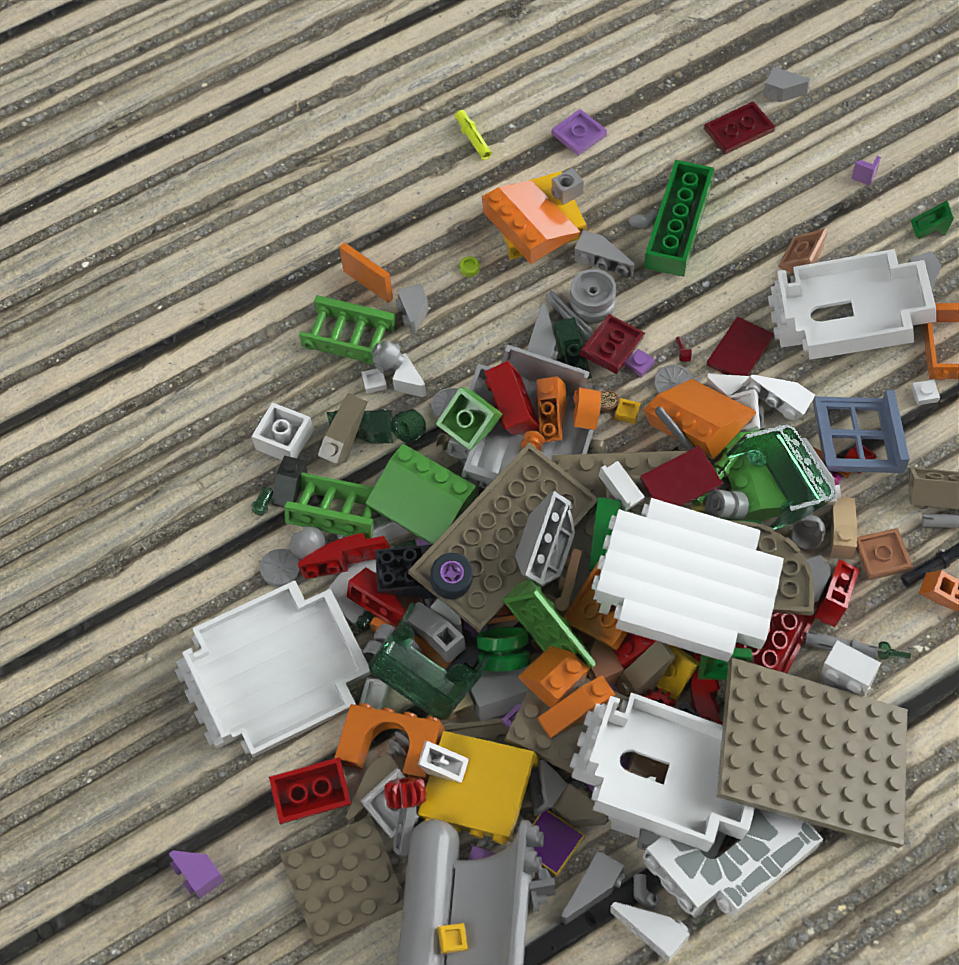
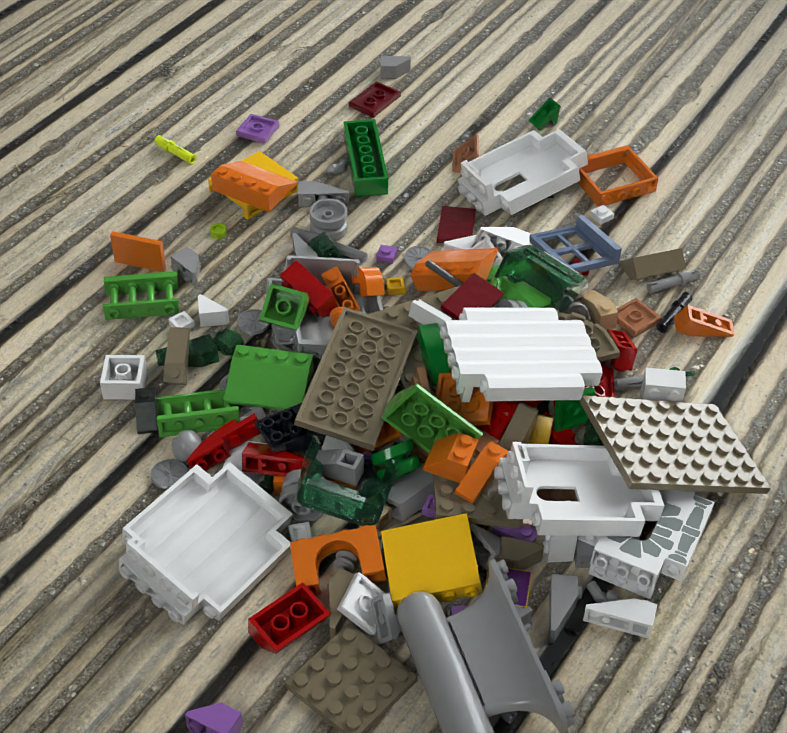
camera: 30 degrees left, 15 degrees down
clear green pin [251,486,273,516] -> none
light grey head [371,340,404,374] -> none
red gear [384,777,427,809] -> none
white slope [418,741,469,782] -> none
black wheel [430,553,473,599] -> none
yellow tile [437,923,468,954] -> none
light grey wedge [515,491,575,586] -> none
light grey brick [551,168,584,205] -> none
dark red tile [579,314,645,375] -> none
dark red hand [676,336,692,362] -> none
medium lavender panel [851,155,881,185] -> none

